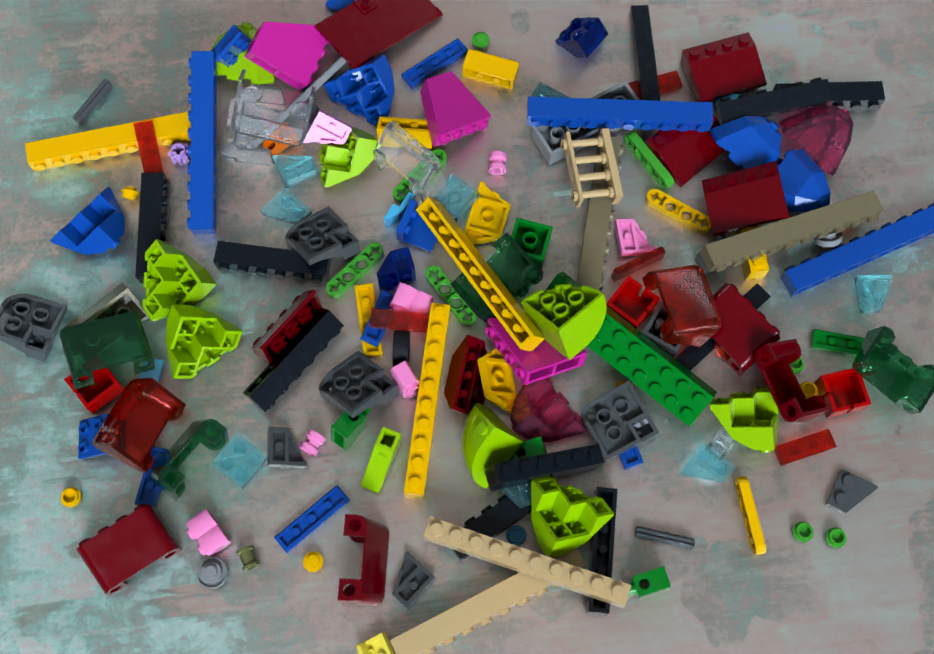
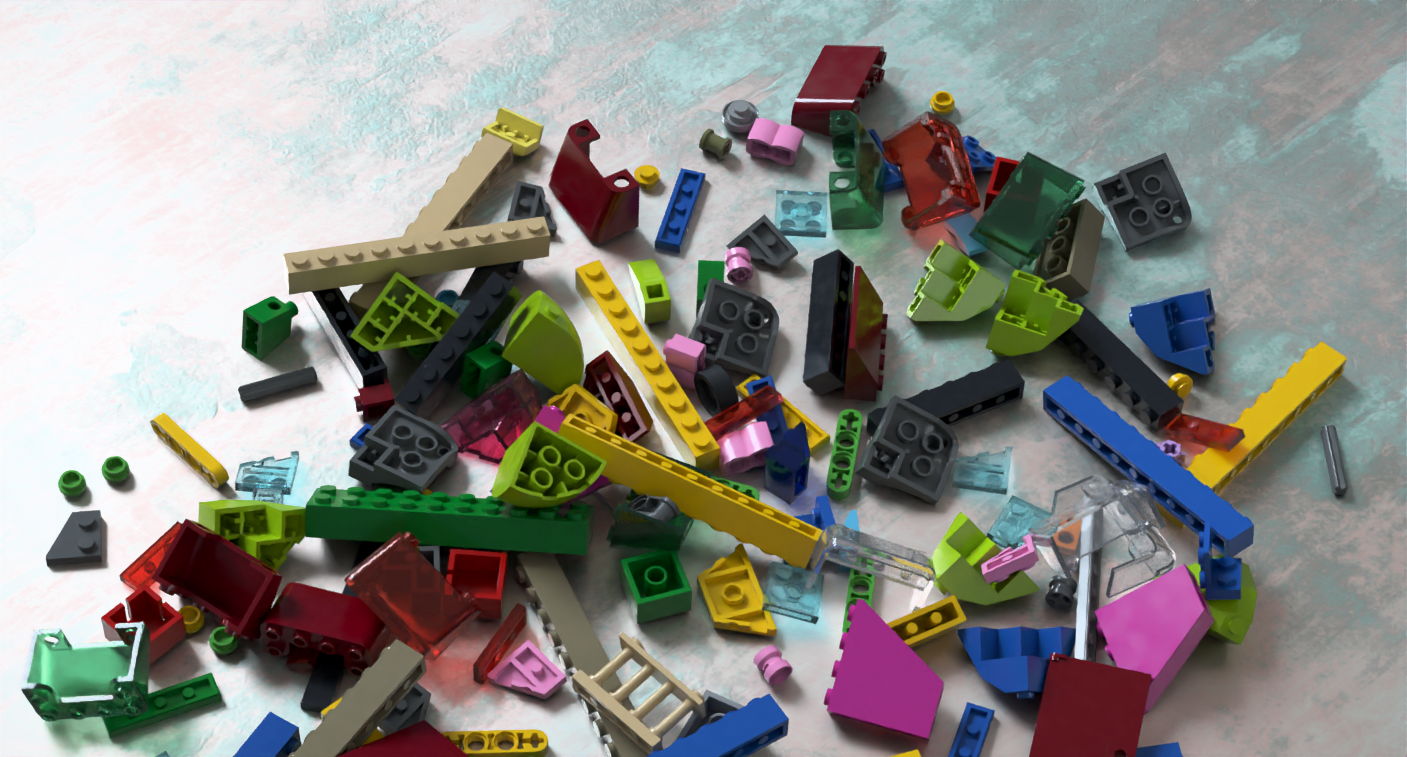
camera: 145 degrees right, 20 degrees down
none -> dark red brick [353,378,395,422]
none -> dark grey piece [628,494,680,534]

